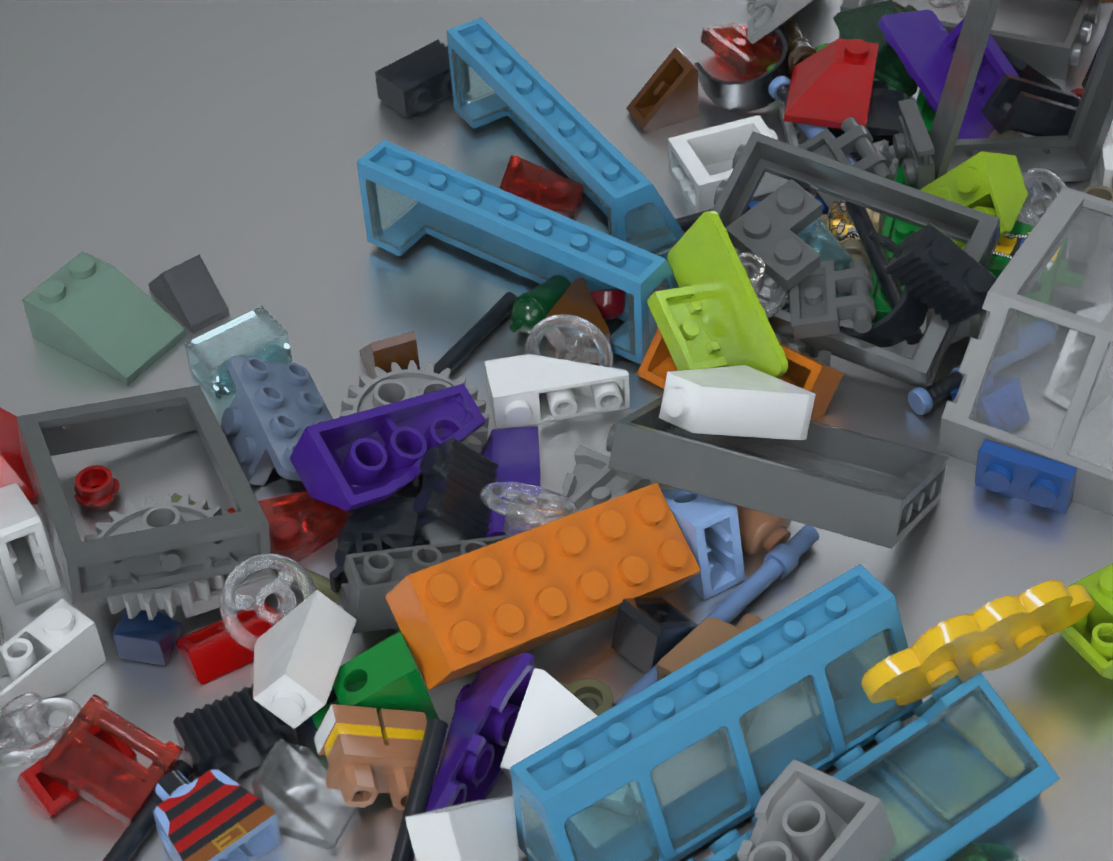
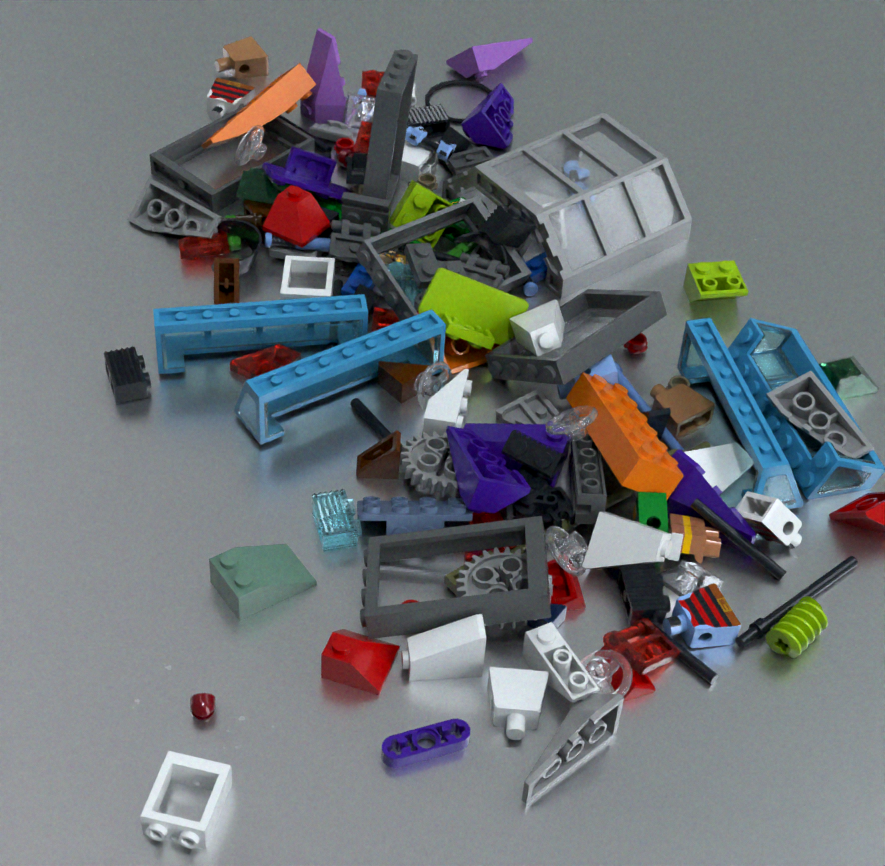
camera: 75 degrees left, 0 degrees up
black slope [148,254,230,333] -> none
dark green piece [509,275,571,335] -> none
dark red hinge [591,289,626,320] -> none
yellow plate [860,580,1095,705] -> none
blue plate [974,439,1077,514] -> none
none -> red plate [623,333,648,355]

